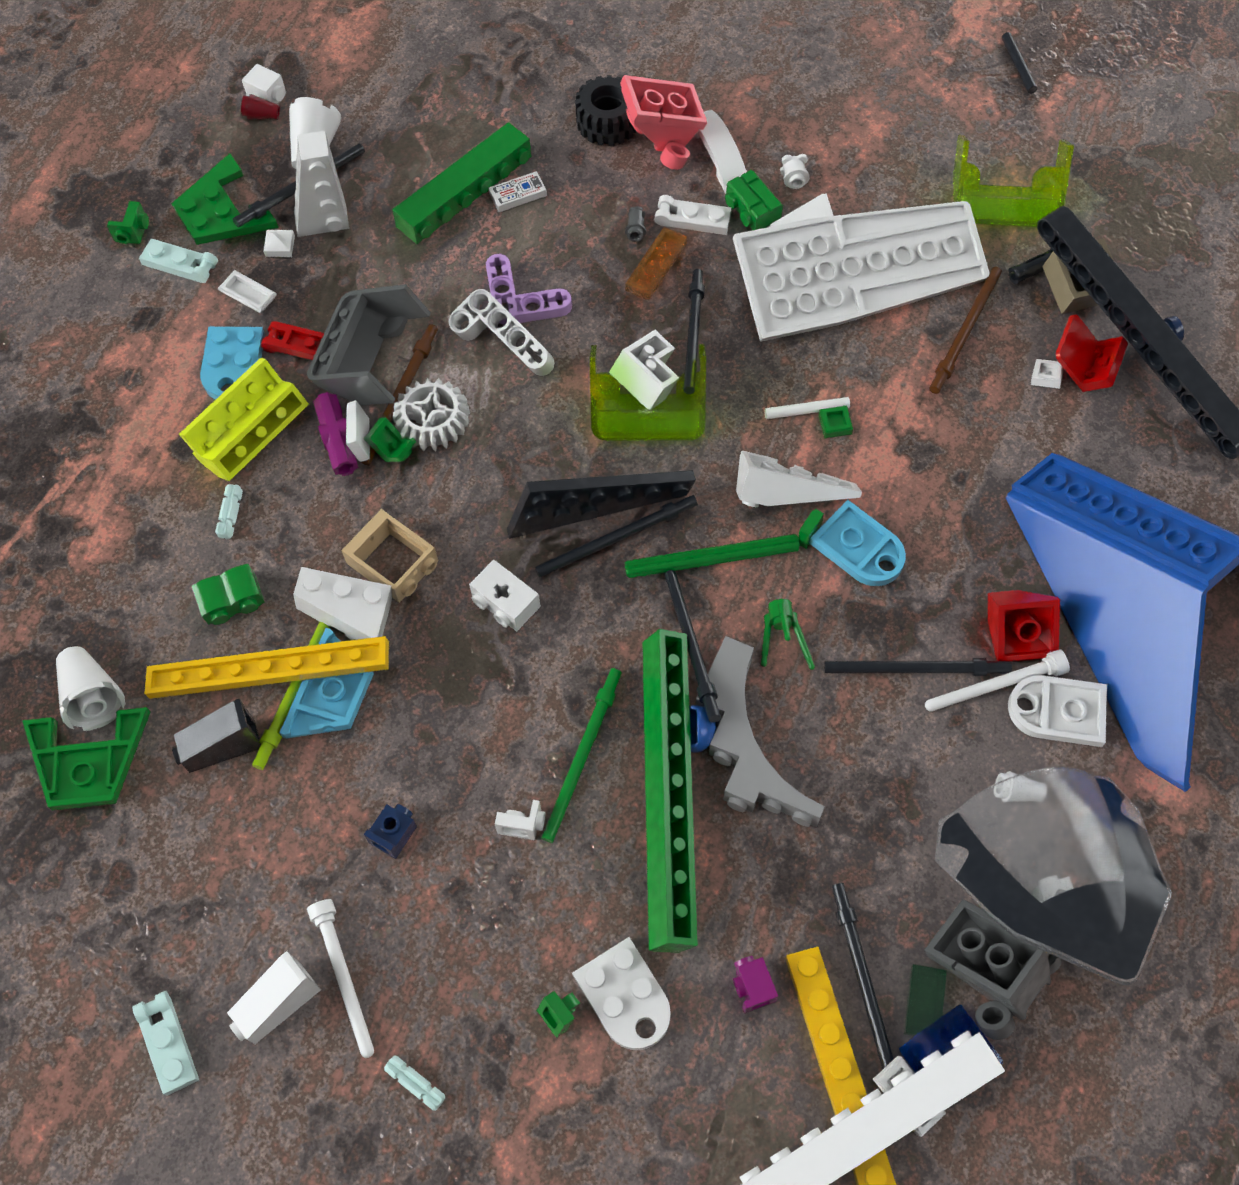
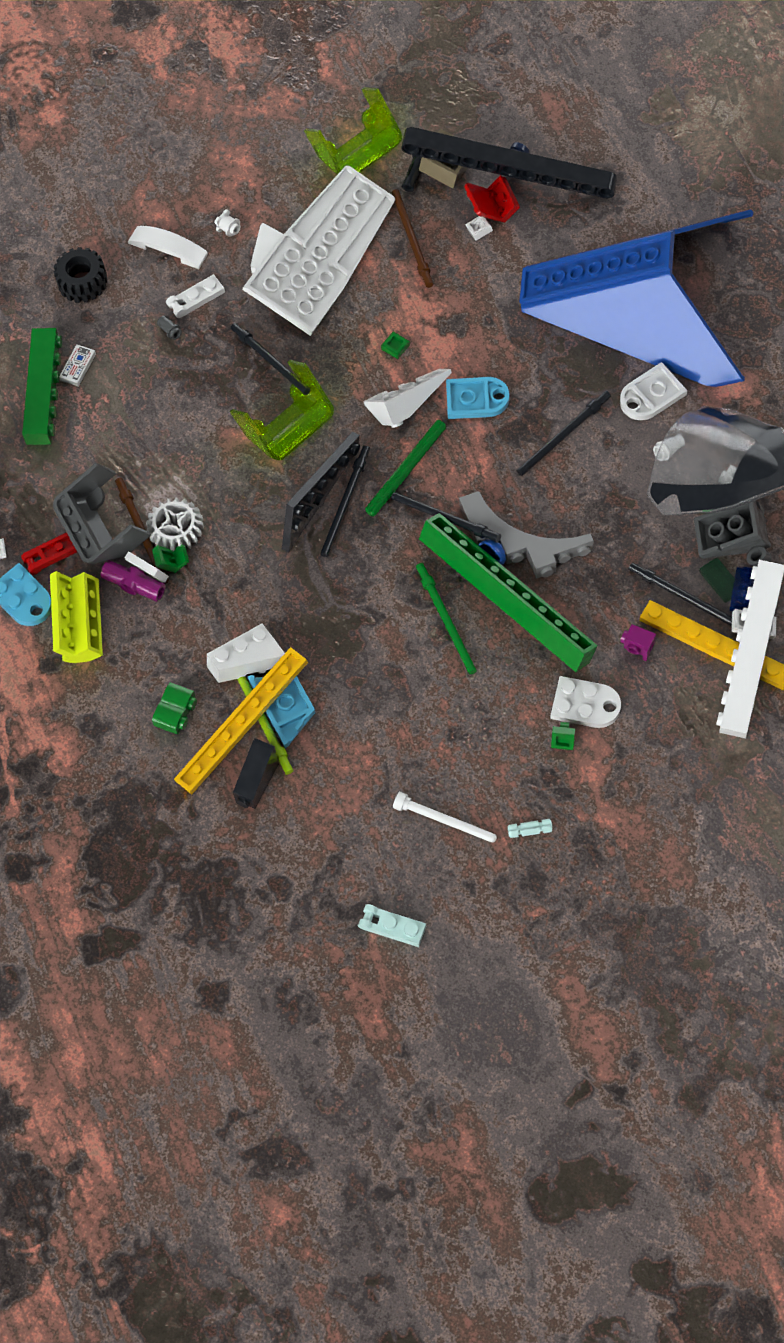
camera: 40 degrees left, 0 degrees up
green wing [22,707,151,811] -> none
white cone [56,646,125,731] -> none
light aqua axle [215,484,243,539] -> none
white slope [227,951,321,1044] -> none
tan window [341,509,438,603] -> none
dark blue brick [364,804,417,859] -> none
white beam [449,289,555,376] -> none
white brick [469,559,541,632] -> none
lavender beam [486,254,572,325] -> none
white bracket [495,800,546,840] -> none
white brick [609,330,679,411] -> none
coral piece [620,75,707,170] -> none
clear orange plate [625,227,687,301] -> none
green brick [725,169,783,230] -> none
green plant [761,599,815,670] -> none
white bar [765,397,850,420] -> none
green tile [798,509,824,549] -> none
white piece [925,649,1070,712] -> none
red slope [988,590,1060,661] -> none
black bar [1001,32,1038,94] -> none

